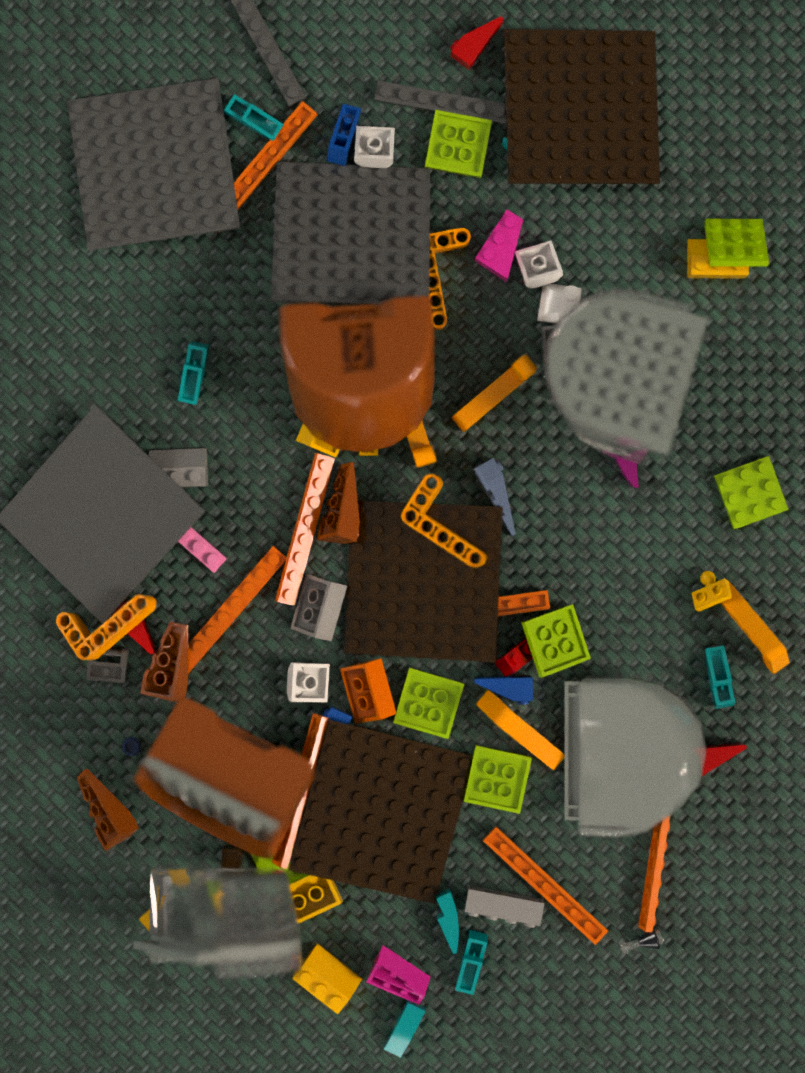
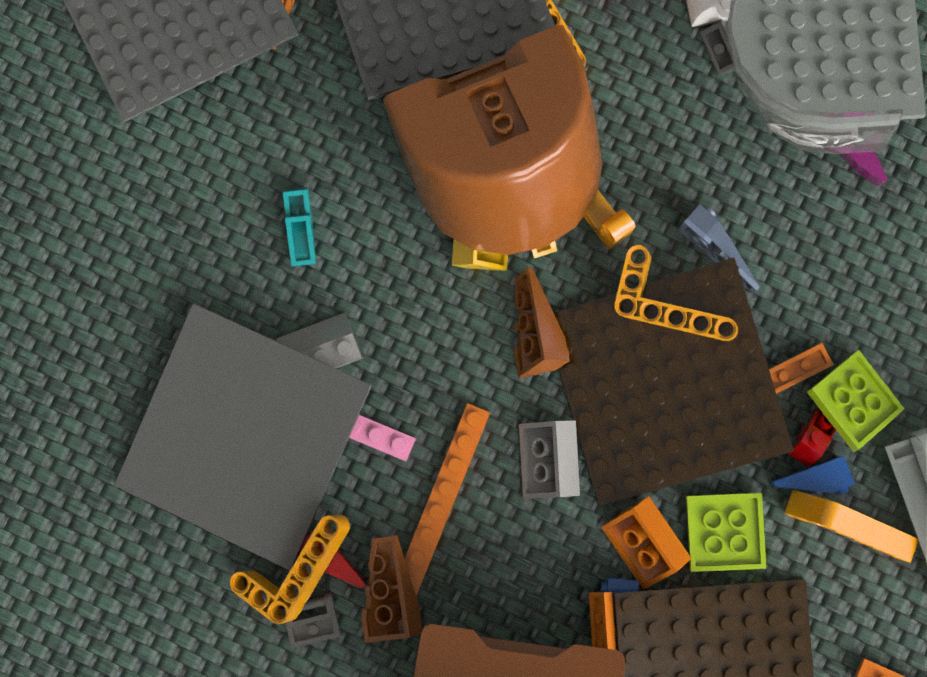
camera: 15 degrees left, 5 degrees down
plate [275,453,335,606] -> none
white slope [287,662,330,702] -> none
light orange beam [451,354,538,433] -> none
lime plate [464,745,532,814] -> none

